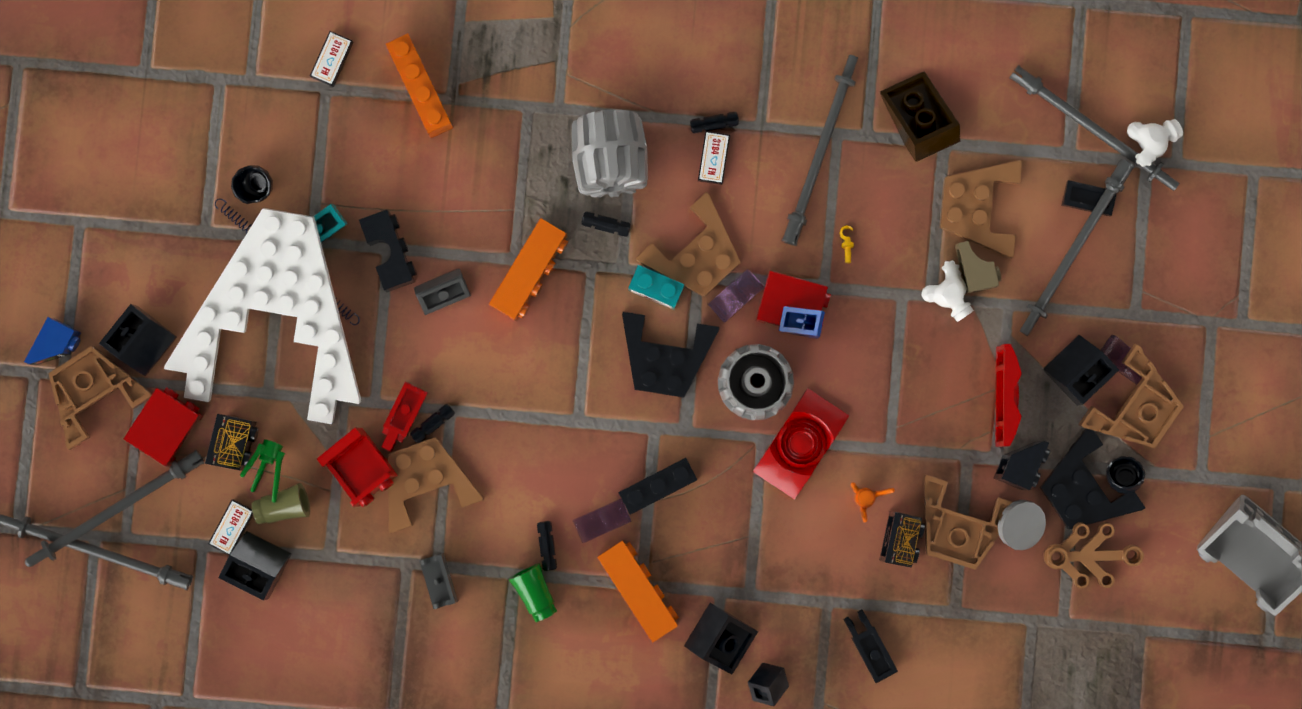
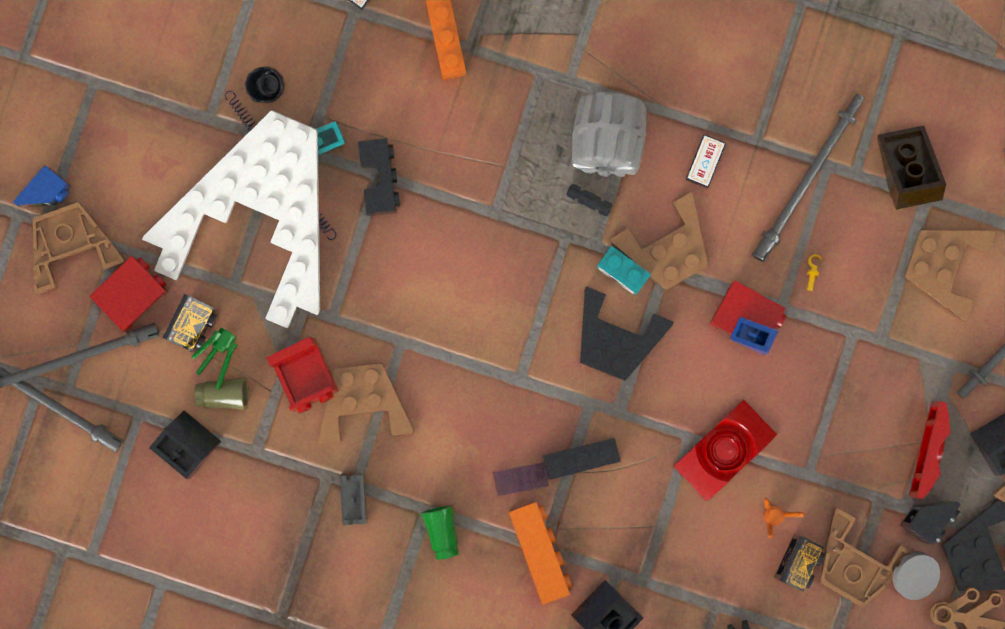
camera: 10 degrees right, 0 degrees up
black slope [99,304,177,376] -> none
white tile [208,499,254,555] -> none
red hinge [381,381,428,452] -> none
black axle [410,404,455,443] -> none
dark grey slope [414,269,471,315] -> none
orange brick [489,218,569,321] -> none
black axle [537,521,557,571] -> none
black axle [690,112,739,133] -> none
clear purple slope [708,269,765,323] -> none
light grey wheel [718,344,794,420] -> none
white animal [921,260,974,322] -> none
dark tan arch [955,241,1001,294] -> none

